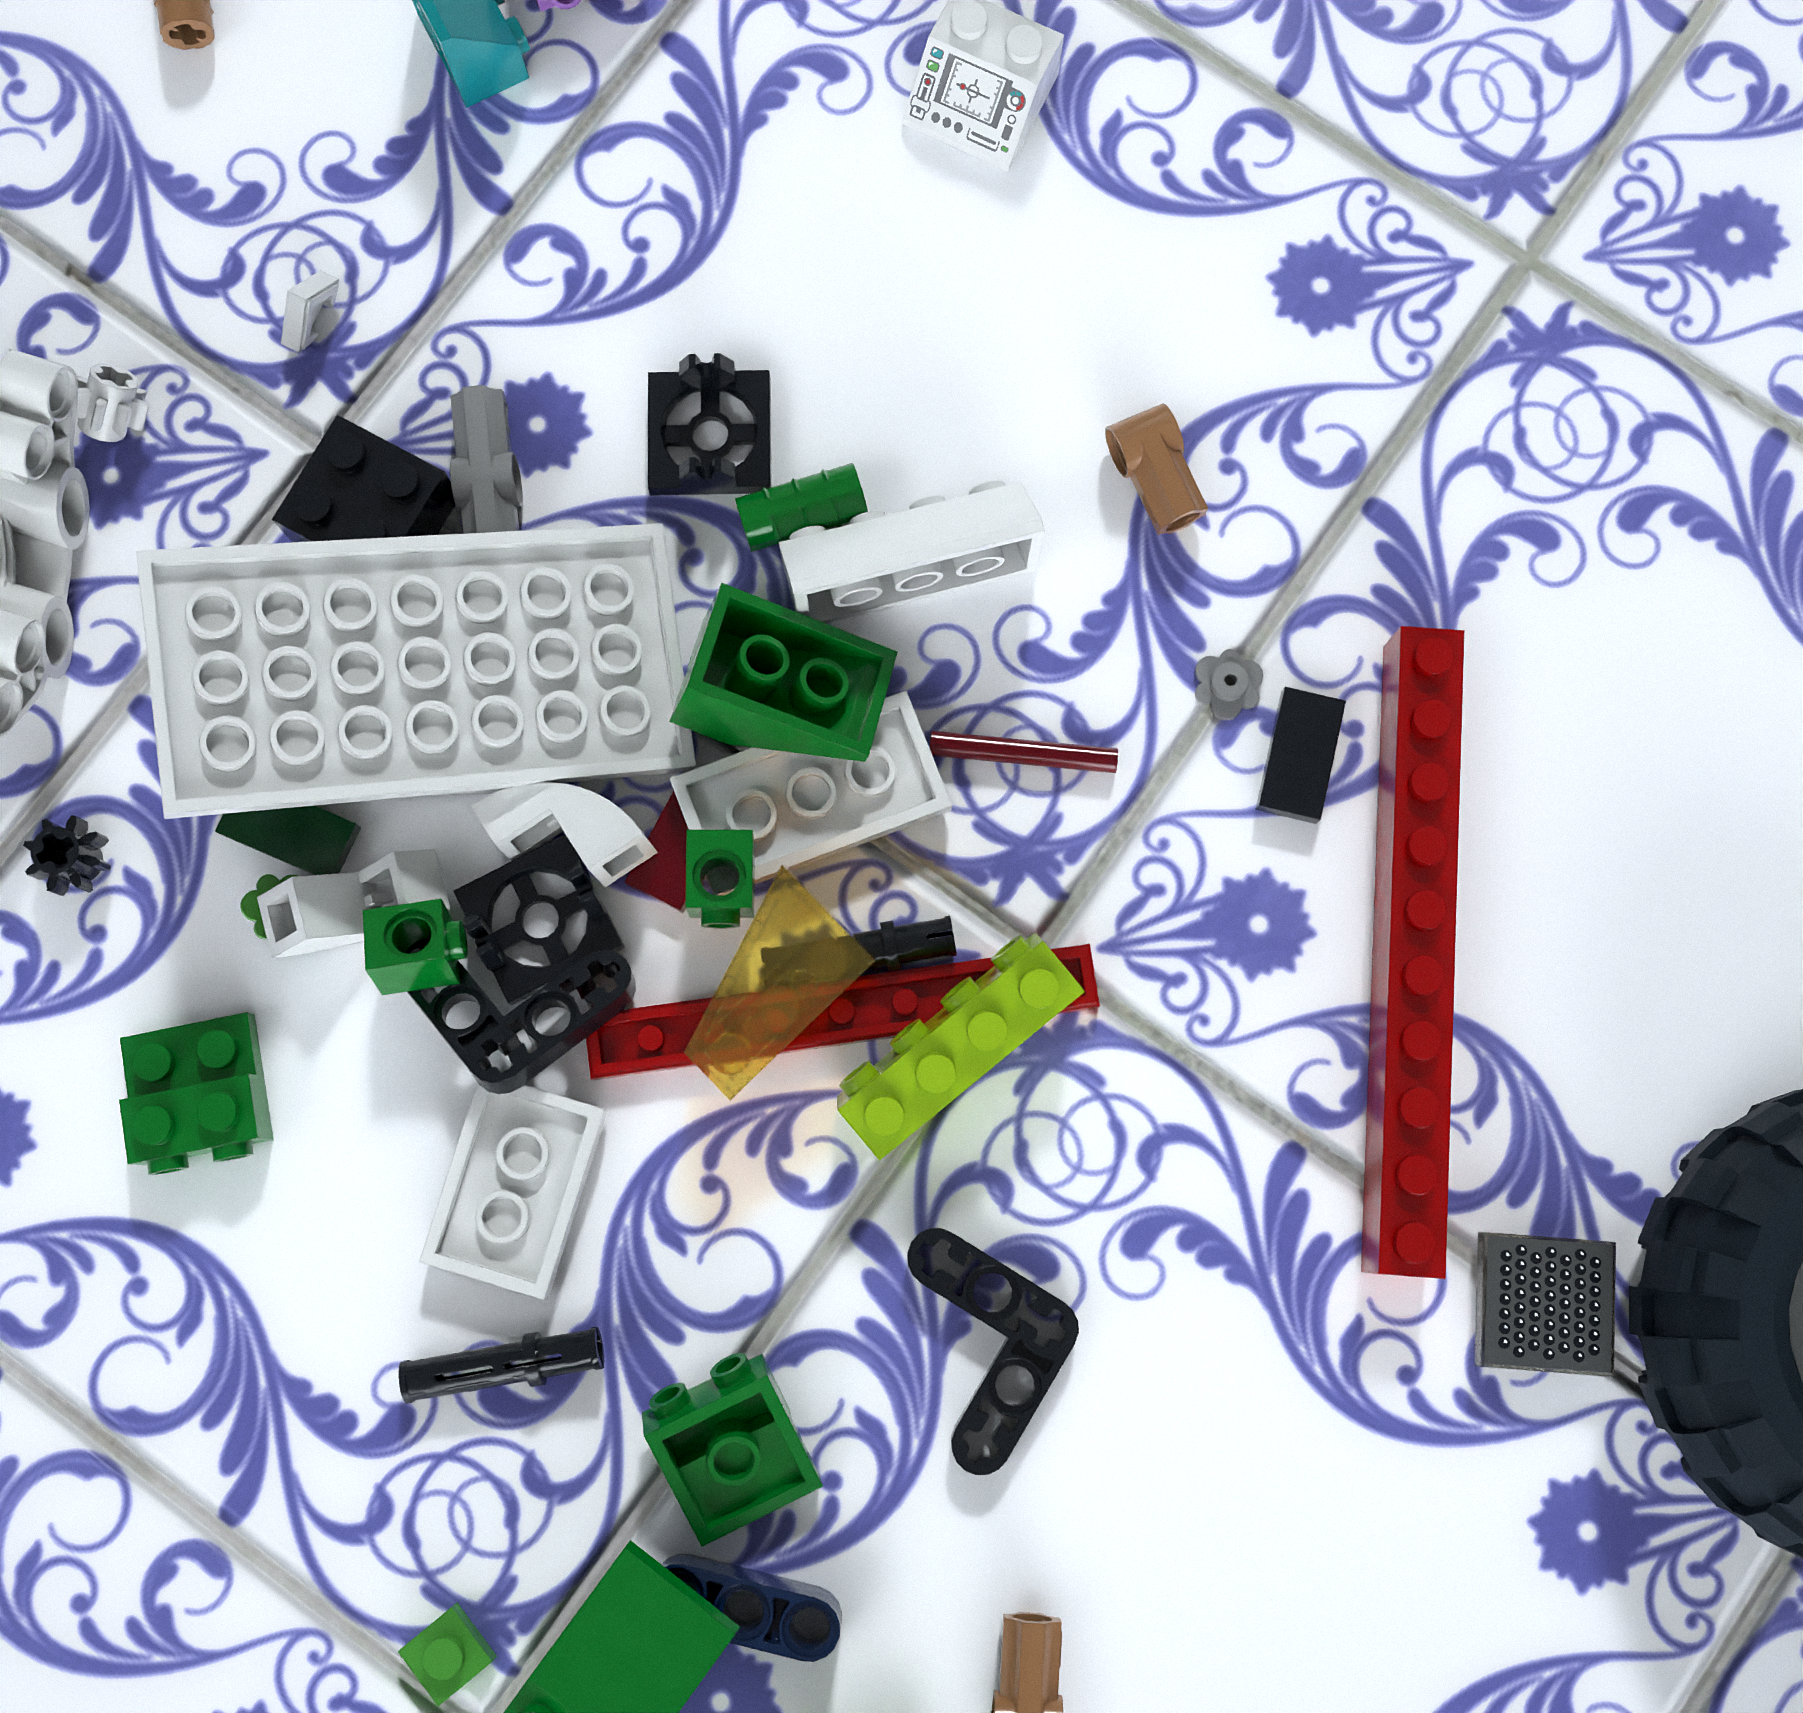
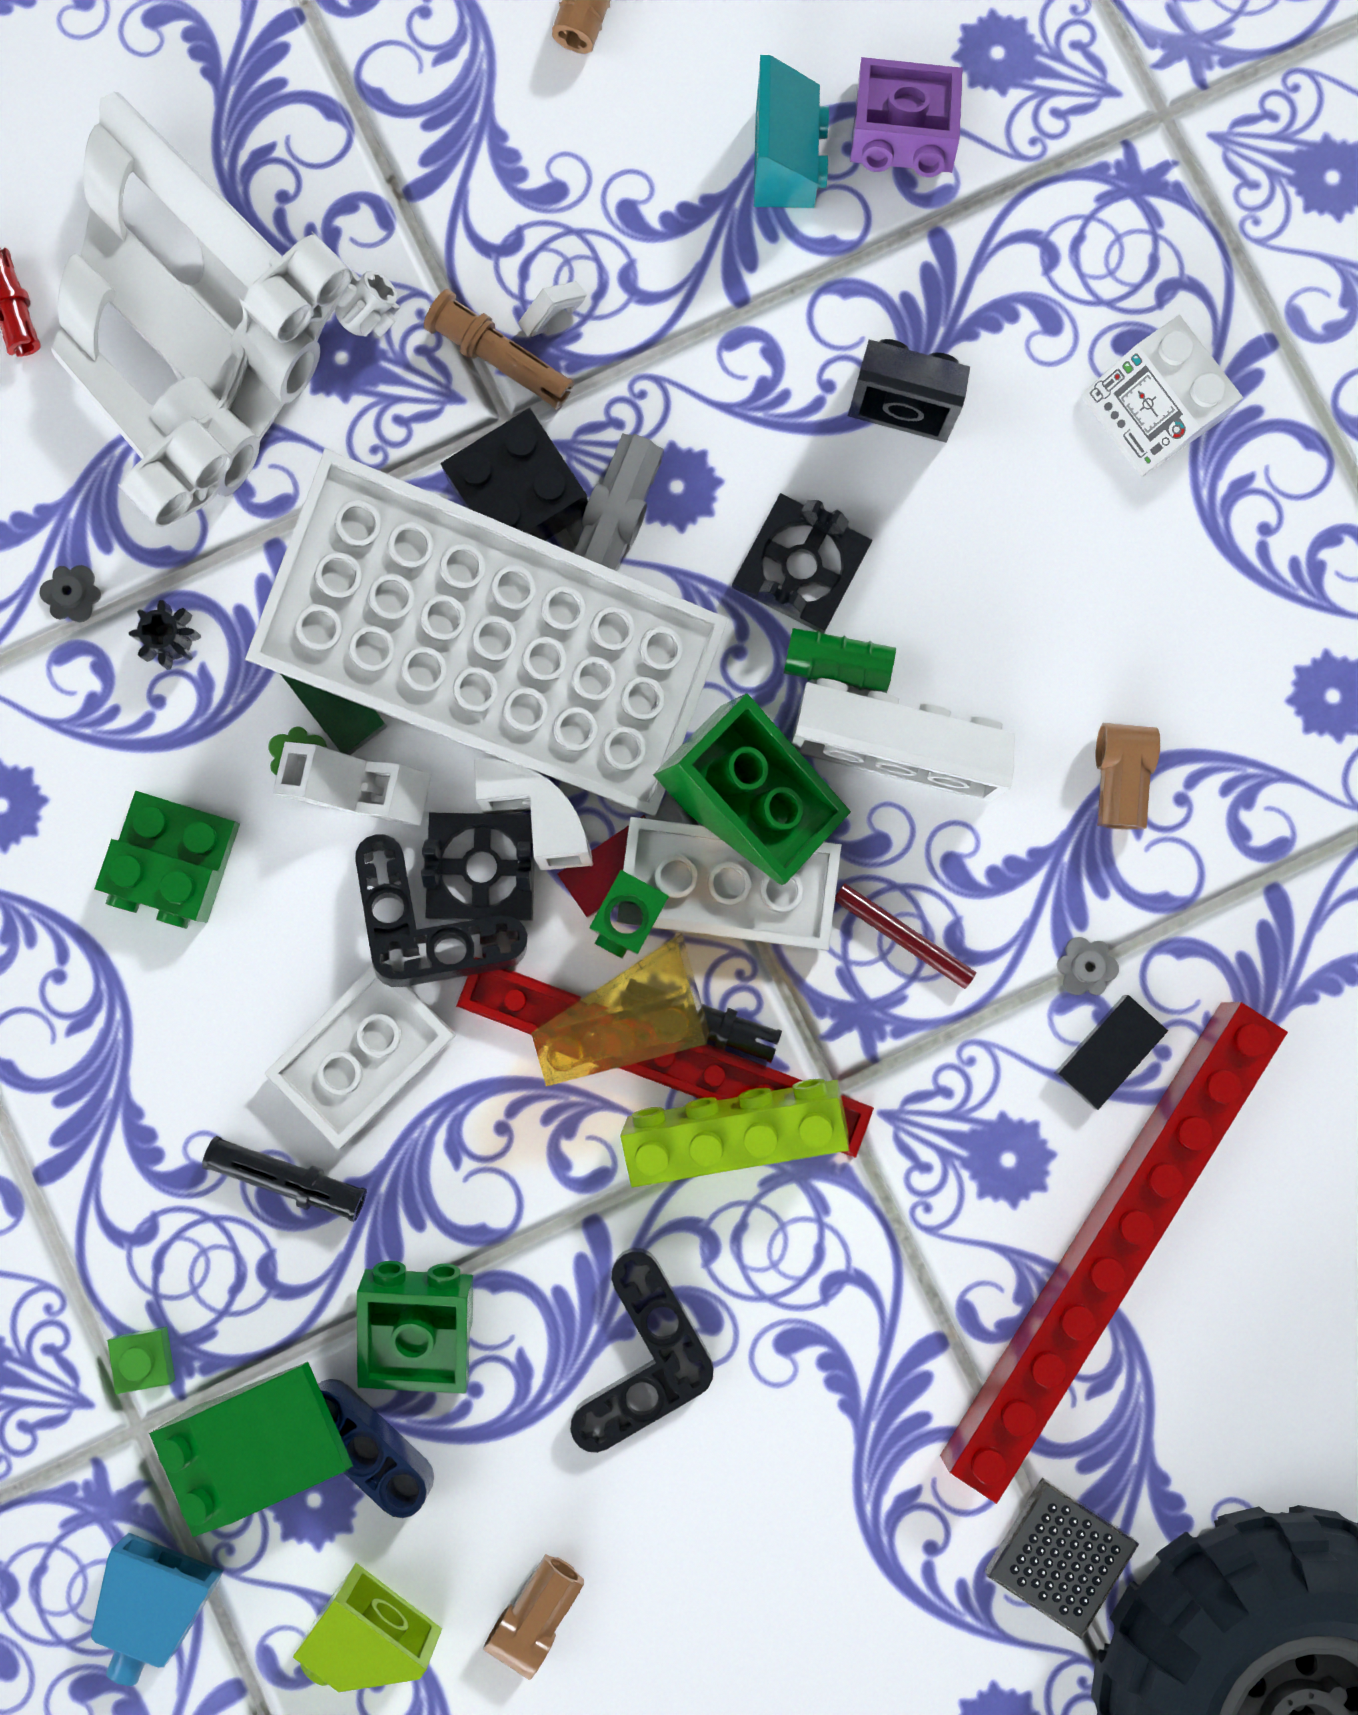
camera: 30 degrees right, 5 degrees up
green brick [363,898,468,996] -> none
none -> medium nougat pin [424,289,574,410]
none -> black slope [848,339,970,443]

